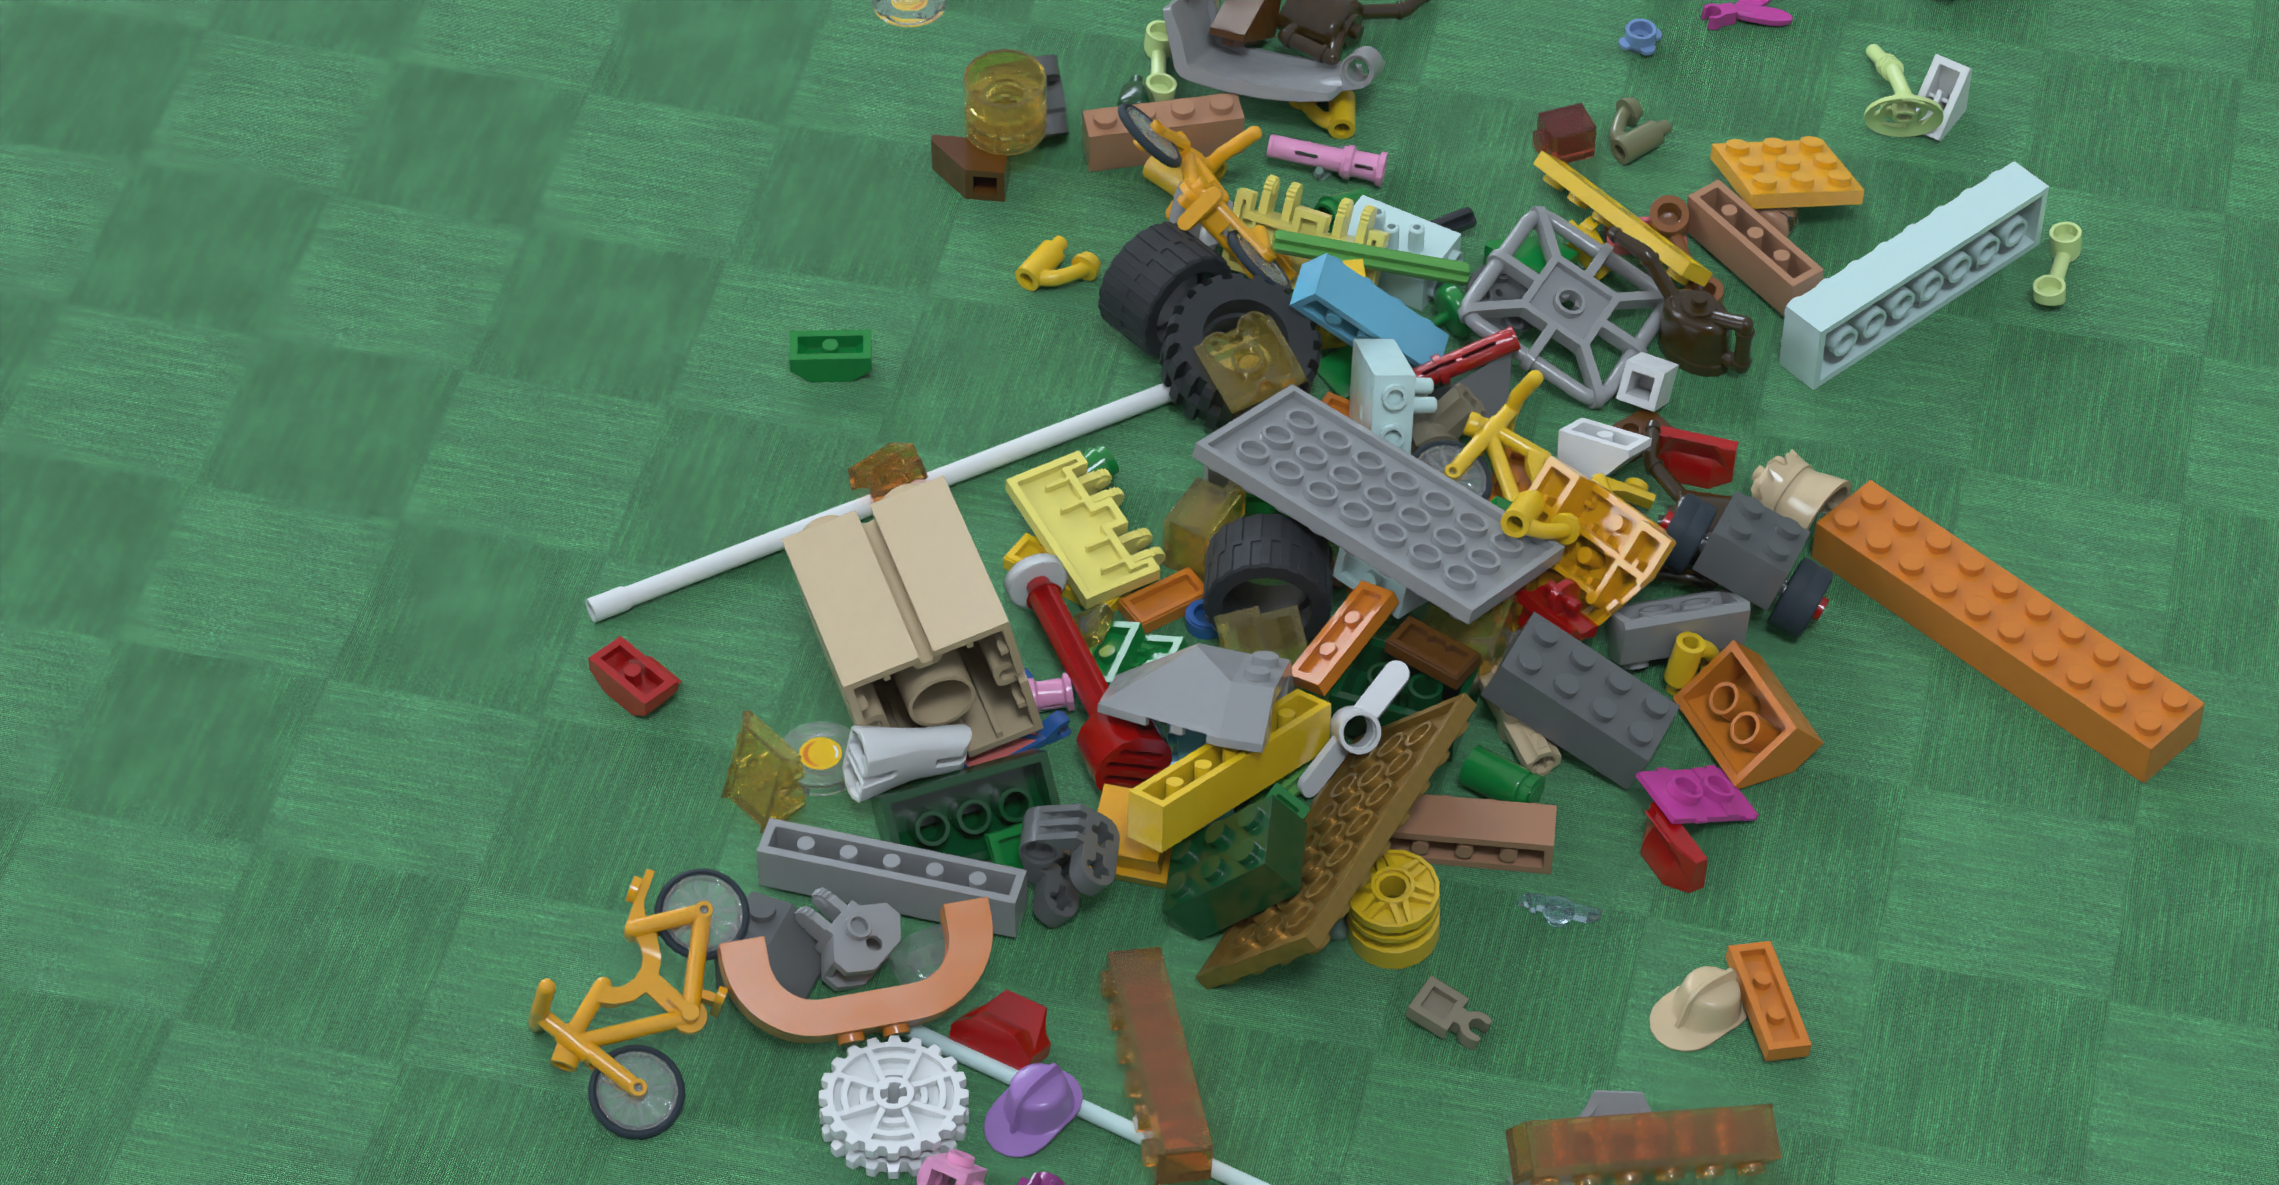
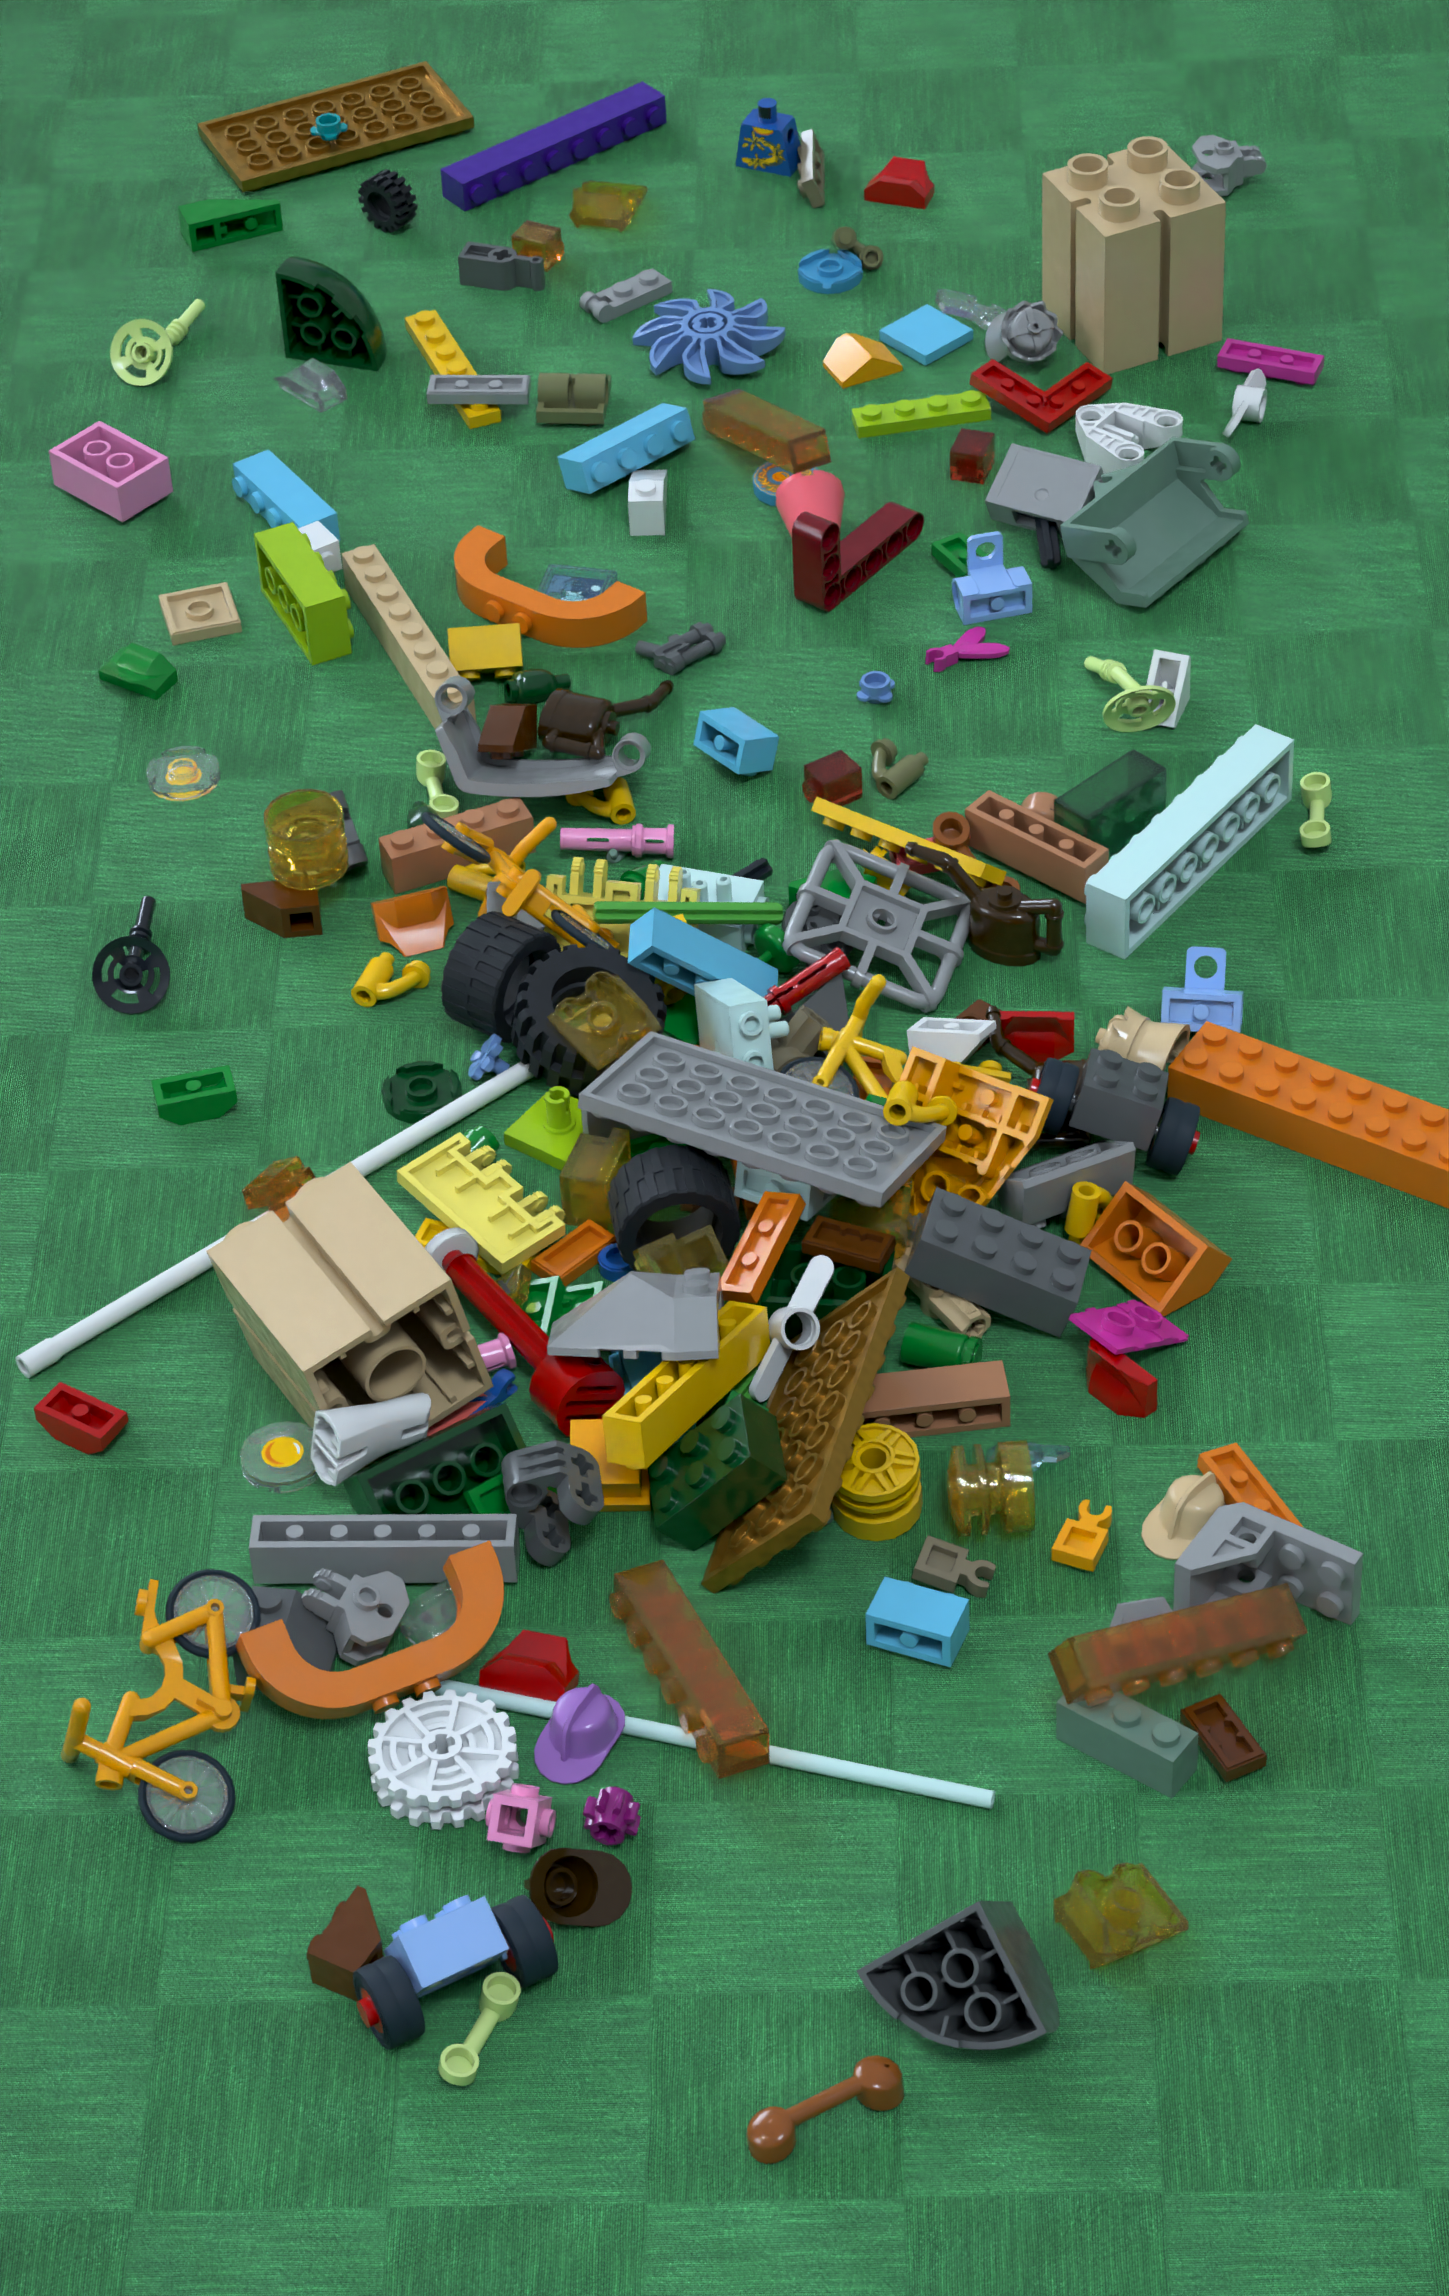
camera: 10 degrees left, 5 degrees down
clear yellow slope [721,710,806,833] -> none
red hips [1514,578,1599,641] -> none
white brick [1616,352,1679,412] -> none
light orange plate [1710,136,1864,209] -> none
none -> black dish [92,896,170,1014]
none -> orange slope [370,886,454,957]
none -> dark green tile [382,1061,462,1124]
none -> medium blue plant [468,1034,510,1081]
none -> lime tile [503,1086,585,1174]
none -> medium azure brick [693,707,779,776]
none -> medium azure brick [865,1577,970,1668]
none -> clear yellow wheel [946,1440,1035,1537]
none -> light orange plate [1051,1499,1112,1572]
none -> clear green piece [1054,749,1167,860]
none -> light blue piece [1161,946,1244,1033]
none -> light grey bracket [1173,1502,1363,1630]

